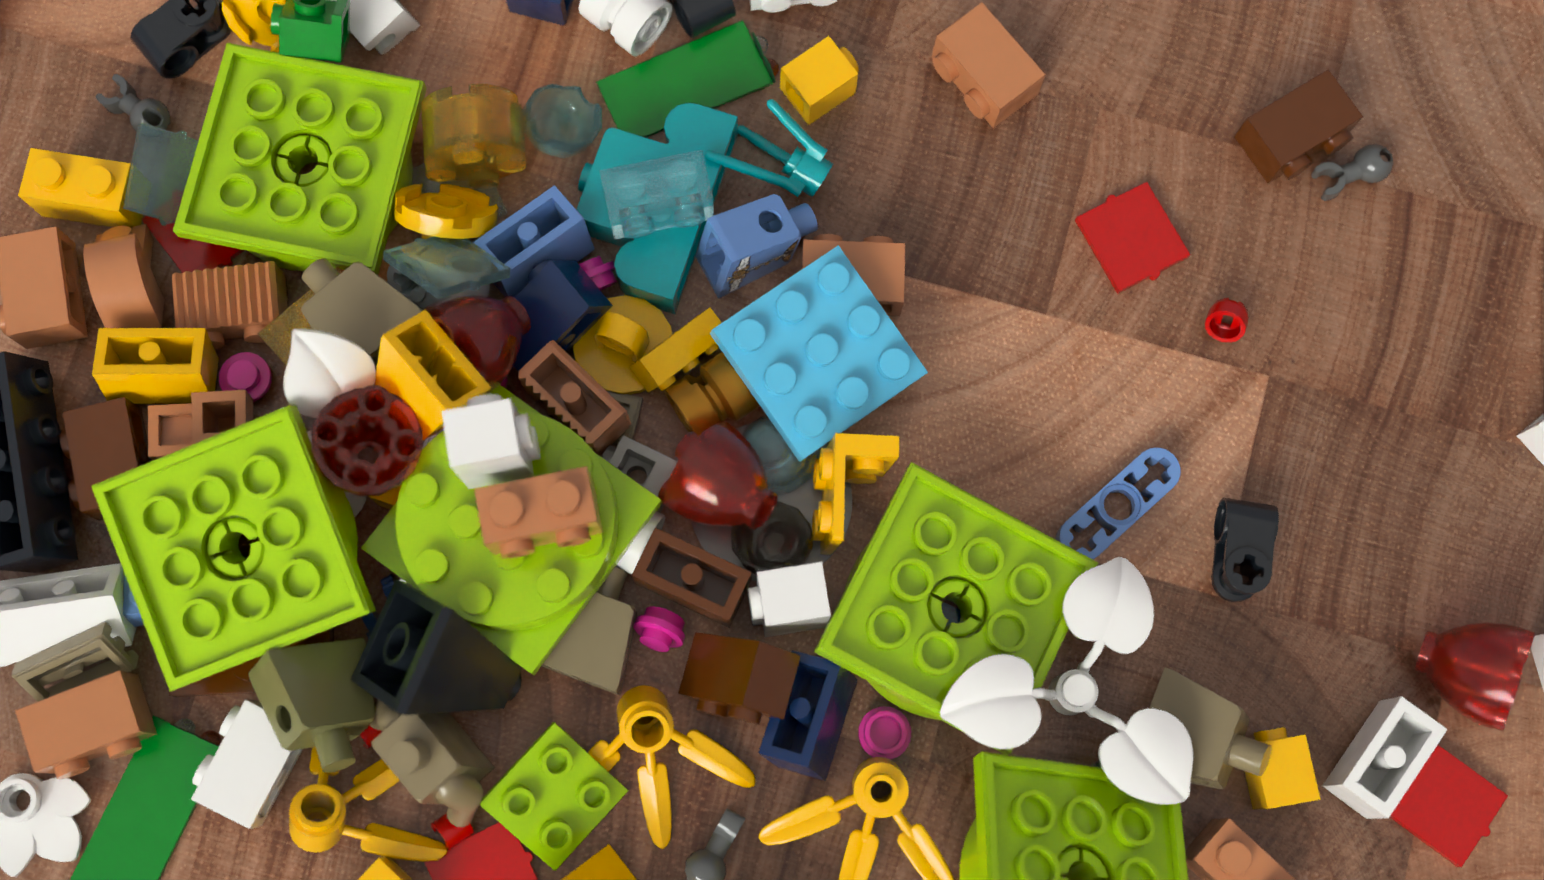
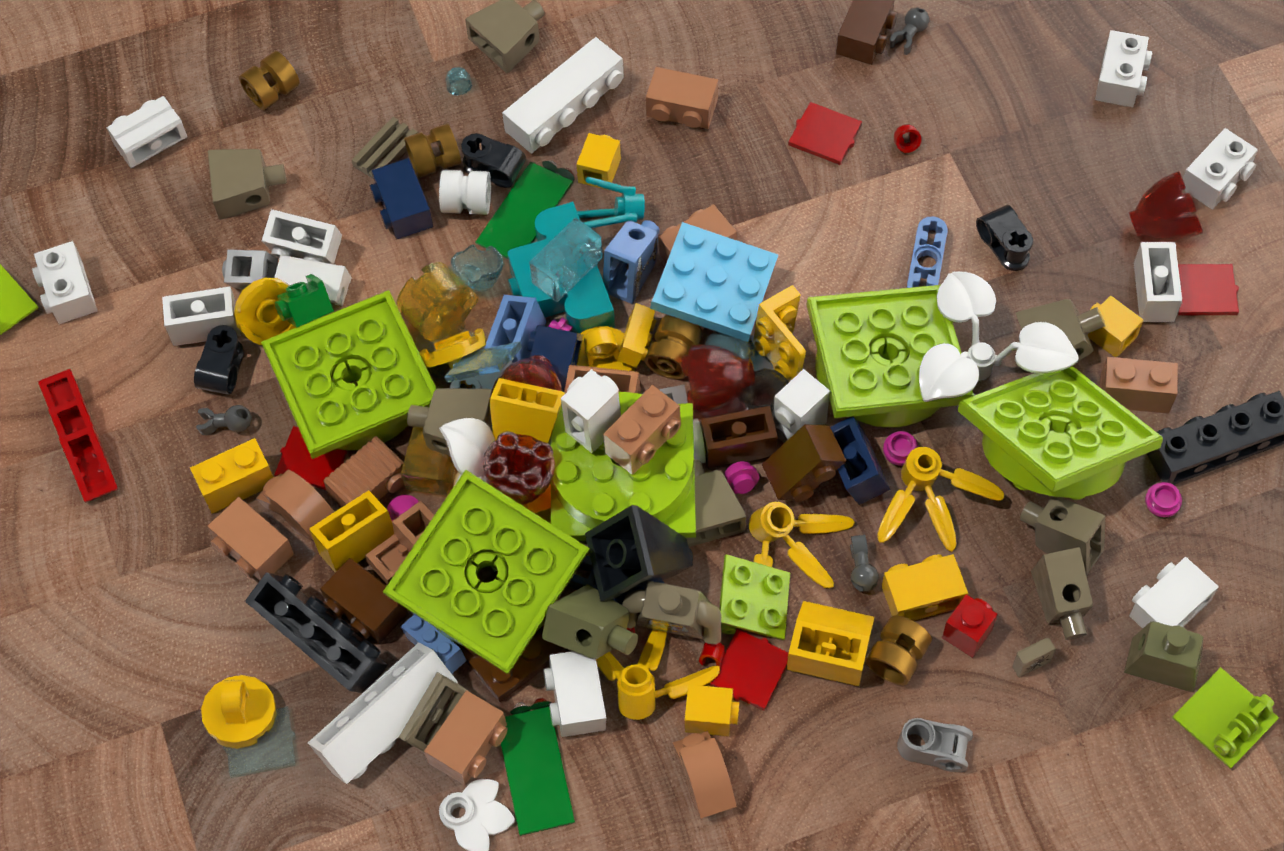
camera: 30 degrees left, 15 degrees down
clear light blue piece [123,122,199,226] -> none

